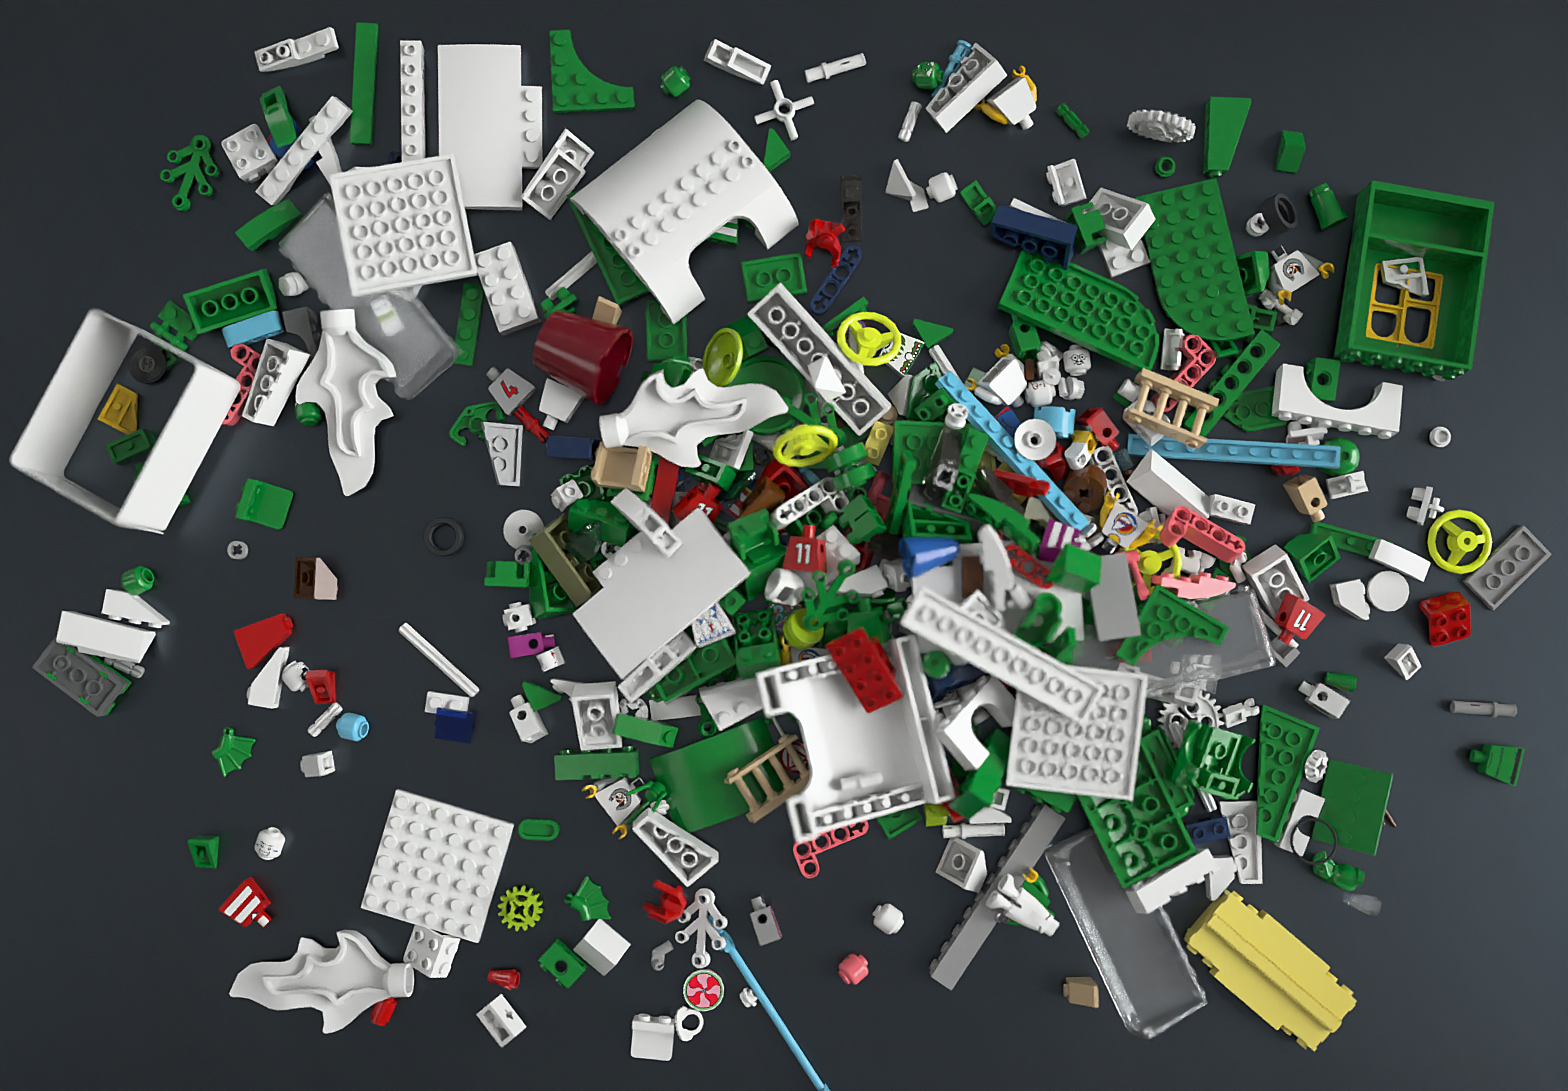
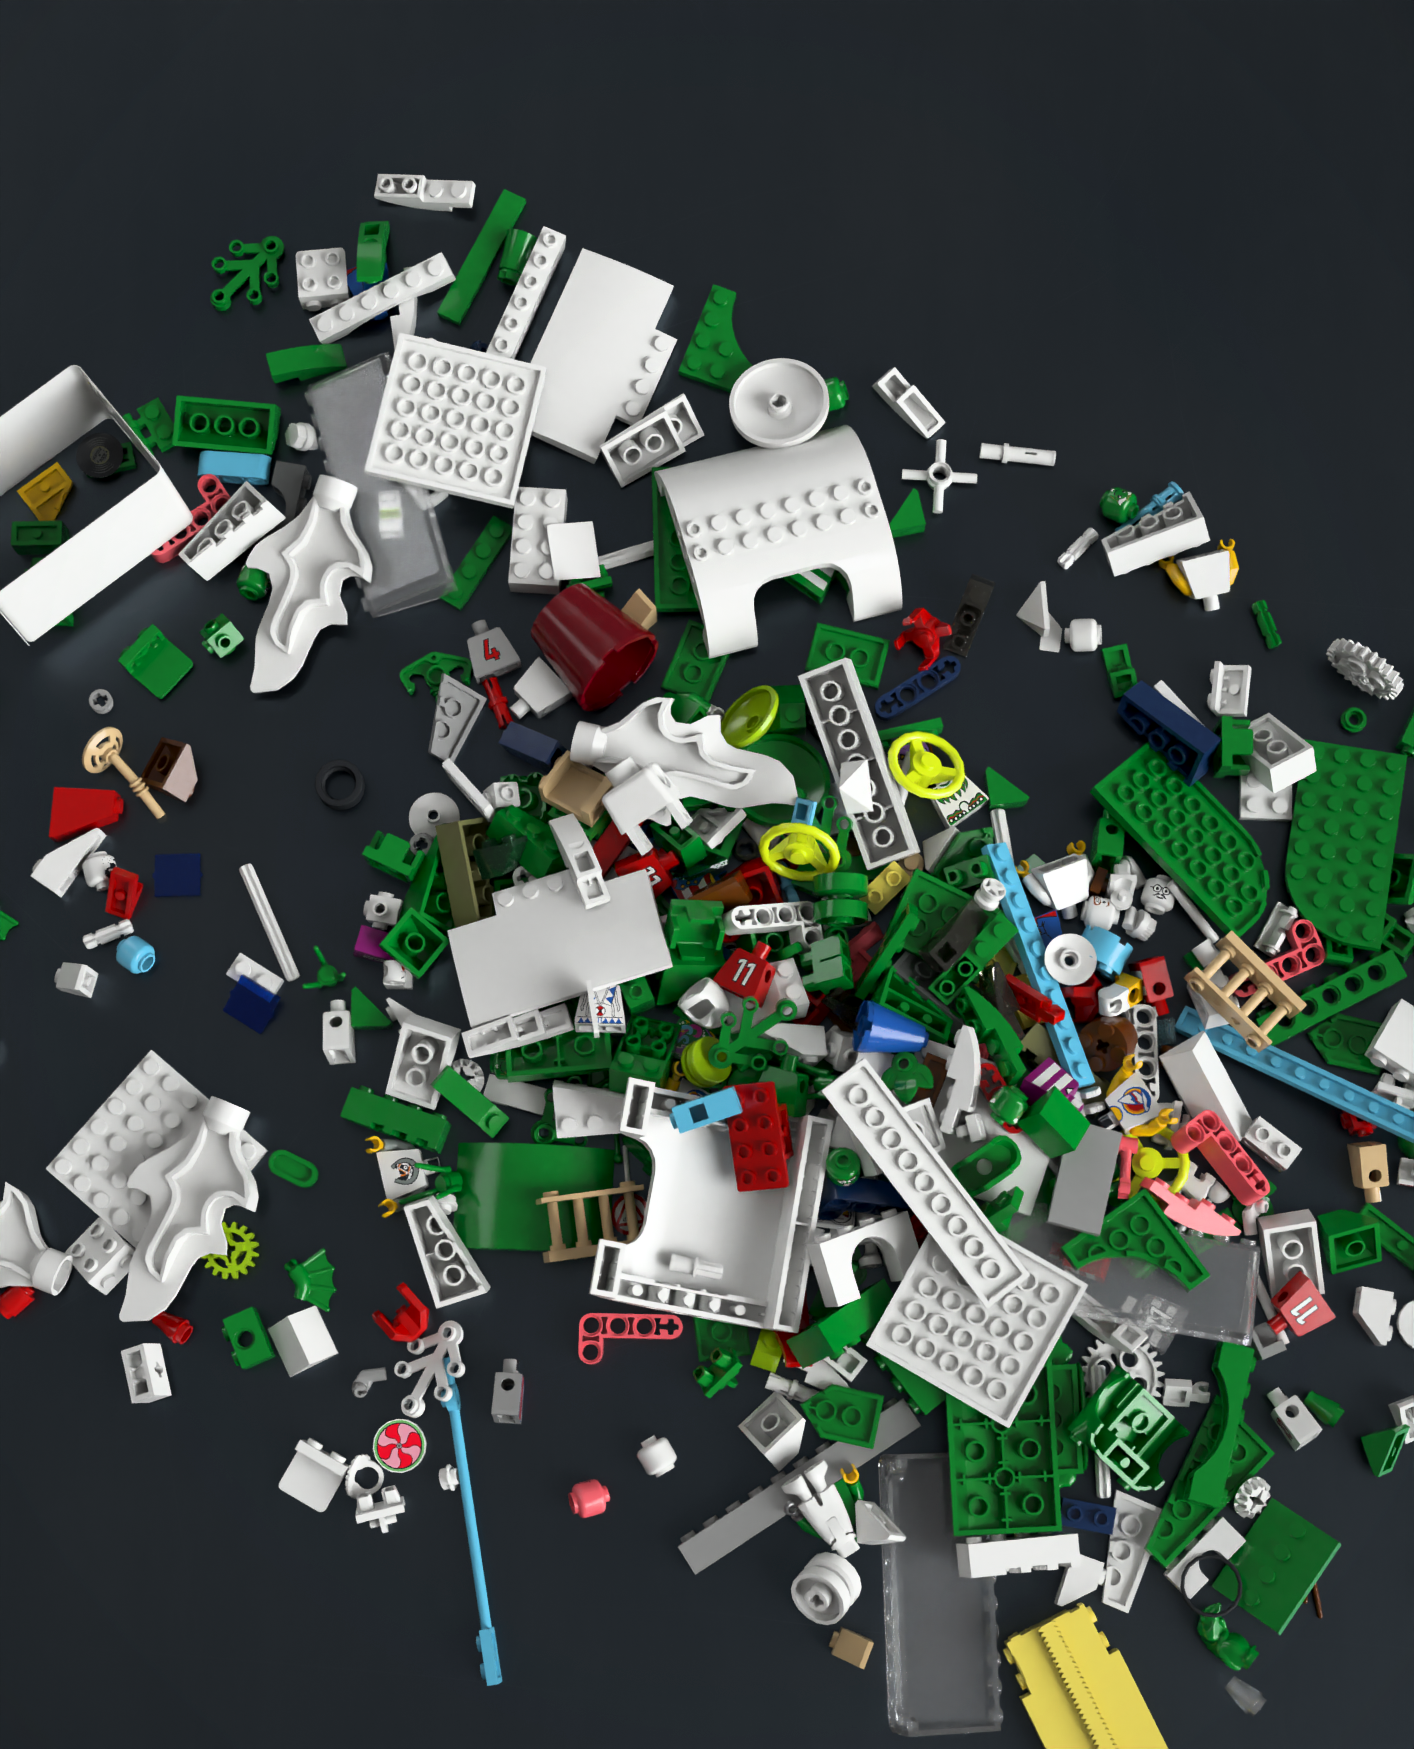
camera: 25 degrees right, 10 degrees down
none -> tan dish [82,727,165,819]
none -> white piece [119,1096,259,1322]
none -> clear blue piece [152,853,203,897]
none -> green brick [199,614,244,658]
none -> green plant [302,946,346,989]
none -> white hips [355,1485,405,1533]
none -> green slope [379,907,450,979]
none -> white tile [442,758,496,823]
none -> green plant [497,229,538,286]
none -> white sticker [546,521,601,581]
none -> white piece [586,980,600,1038]
none -> white piece [602,756,693,856]
none -> medium azure brick [669,1086,743,1134]
none -> green hips [693,1346,743,1398]
none -> white dish [729,358,829,449]
none -> medium azure slope [791,797,817,826]
none -> white wheel [791,1552,861,1625]
none -> green tile [800,1384,884,1449]
none -> white slope [855,1500,906,1545]
none -> green plate [881,1052,934,1104]
none -> green head [989,1084,1029,1125]
none -> white bar [1166,880,1219,943]
none -> green arch [1183,1340,1256,1509]
none -> green slope [1361,1424,1410,1477]

